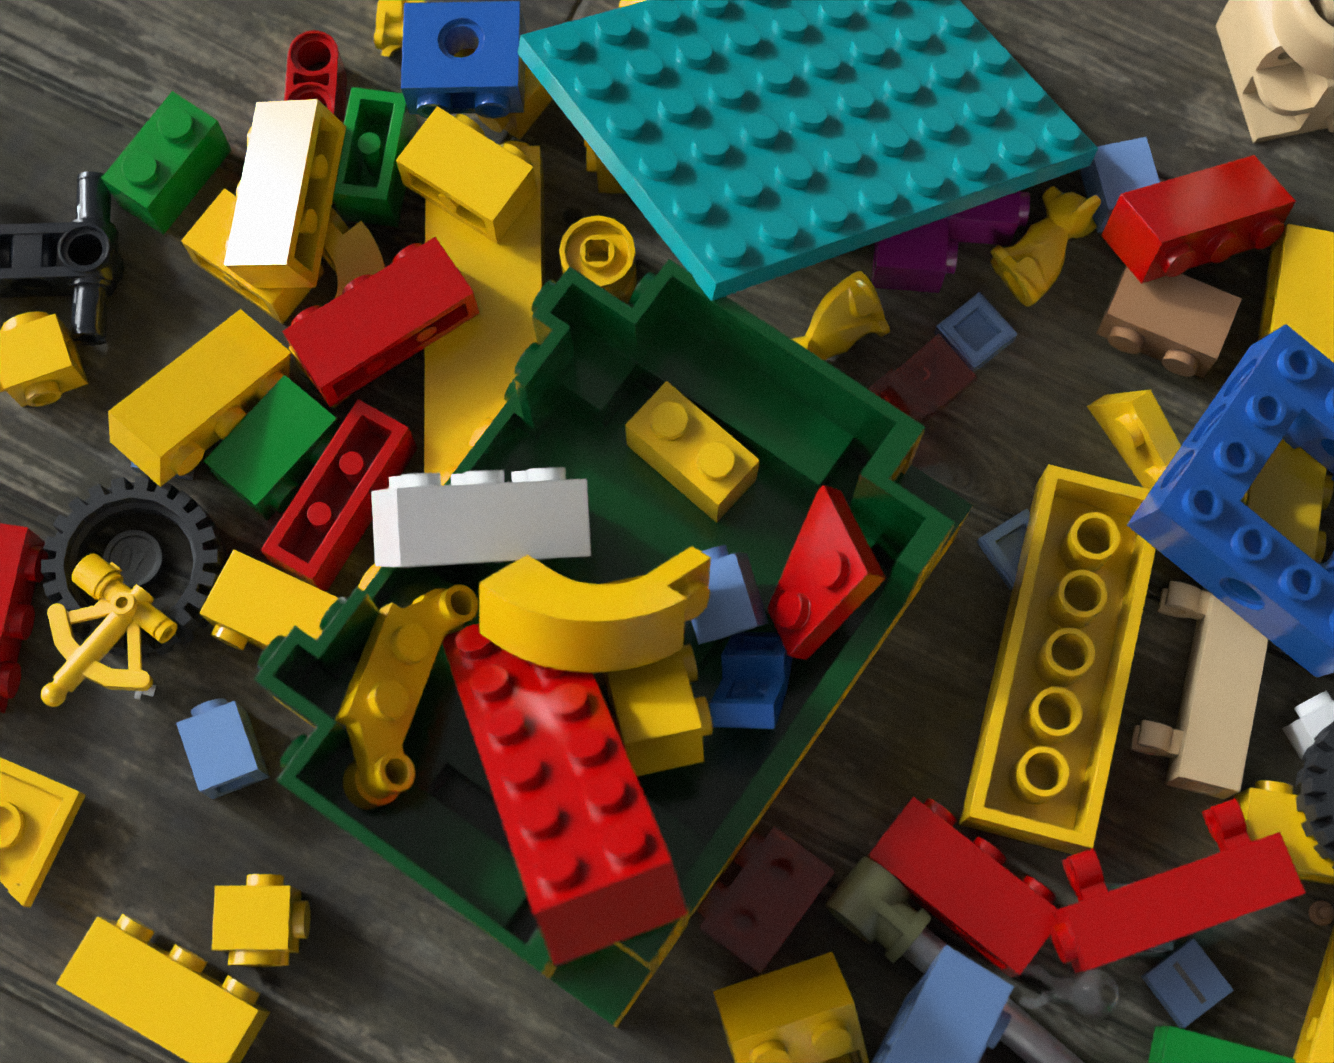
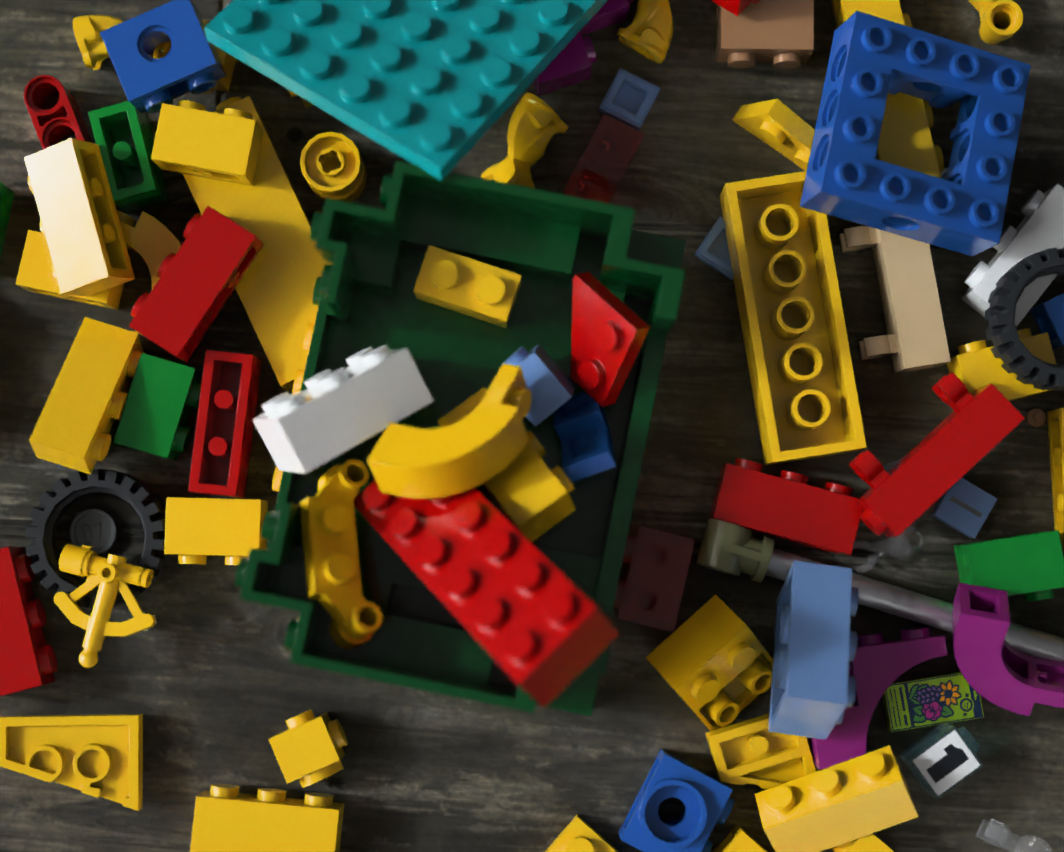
camera: 25 degrees left, 10 degrees up
medium blue brick [176,698,270,799] -> none

